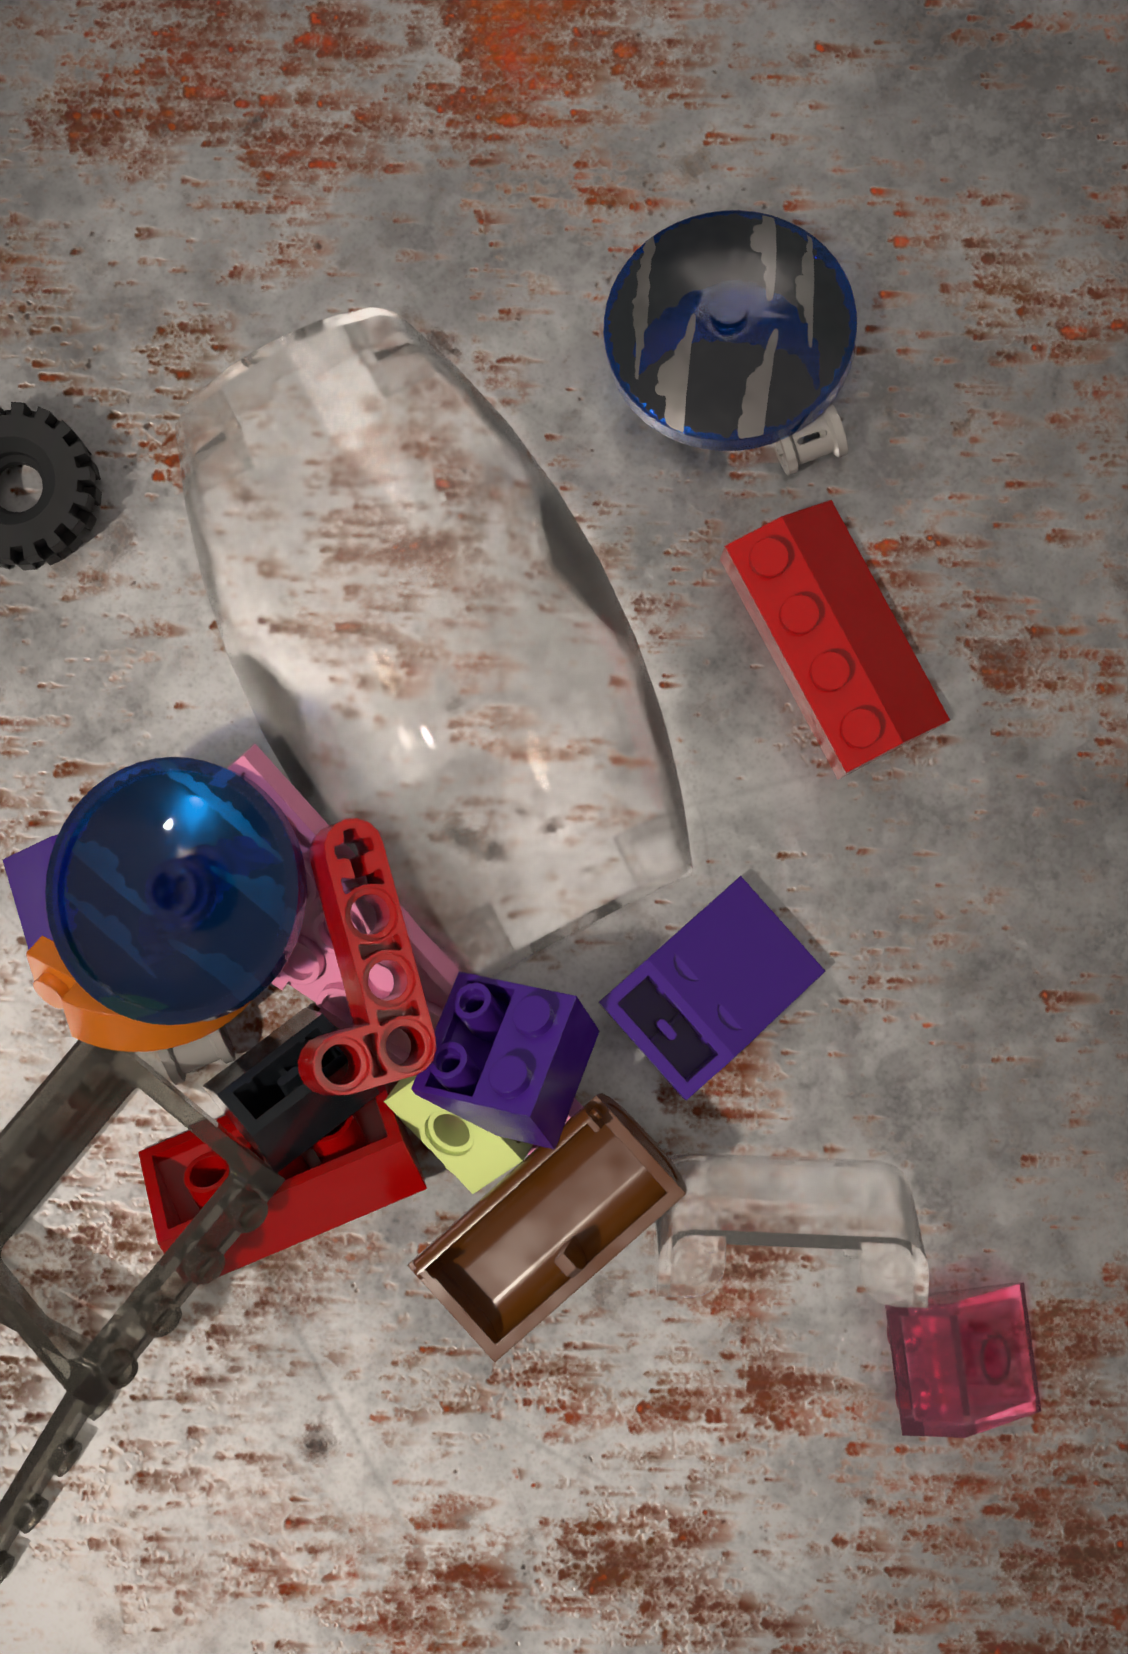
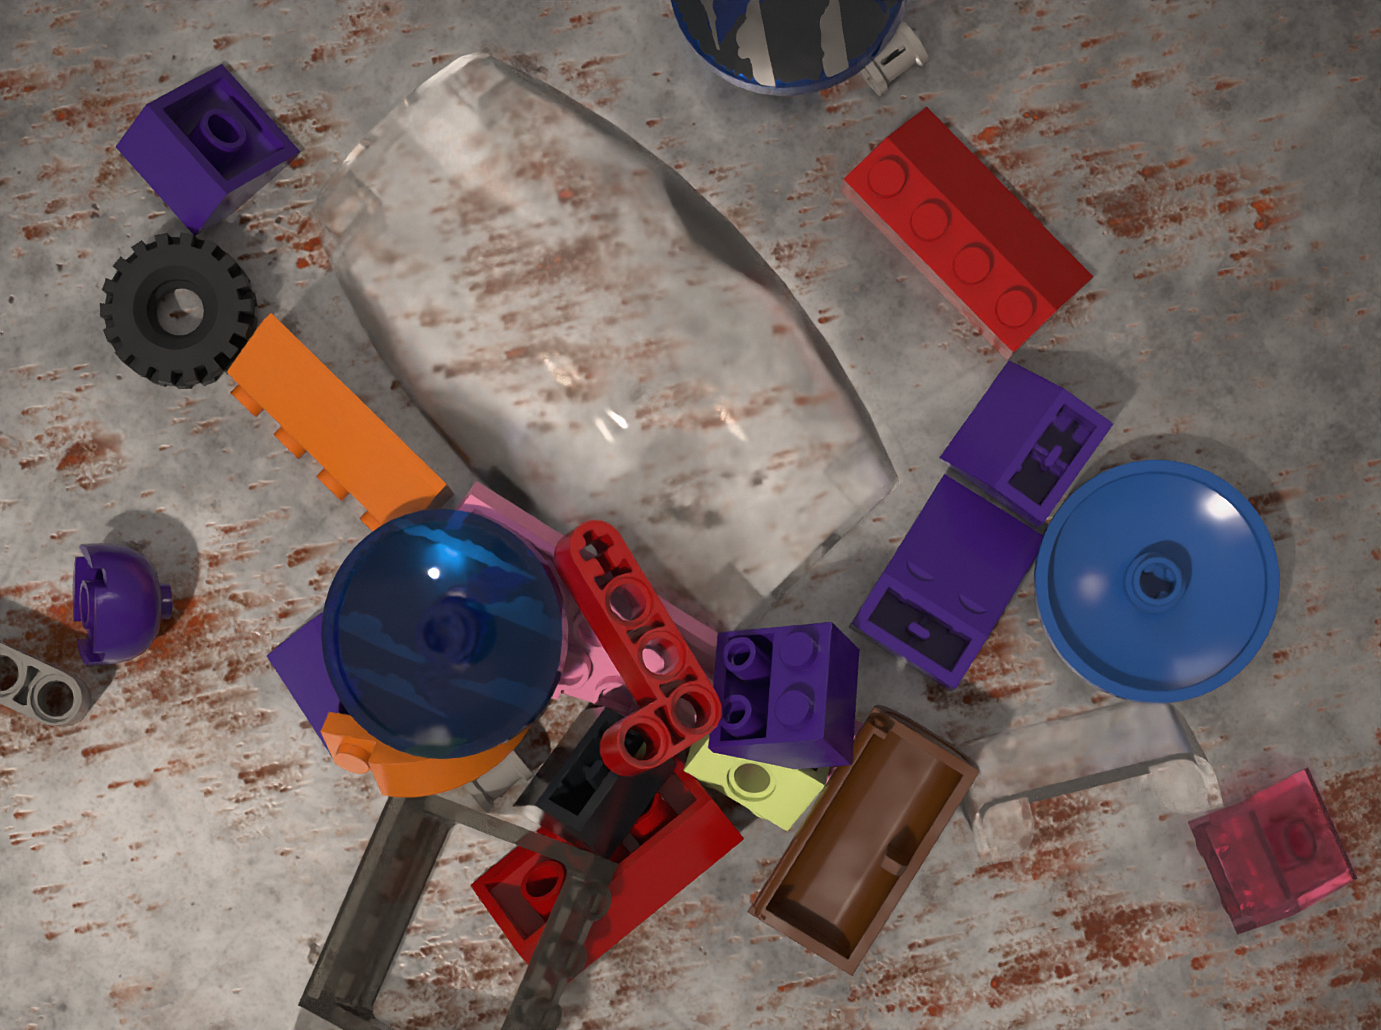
camera: 15 degrees left, 0 degrees up
none -> dark purple slope [116,64,300,236]
none -> orange slope [227,313,454,539]
none -> dark purple slope [939,360,1114,528]
none -> blue dish [1034,460,1280,704]

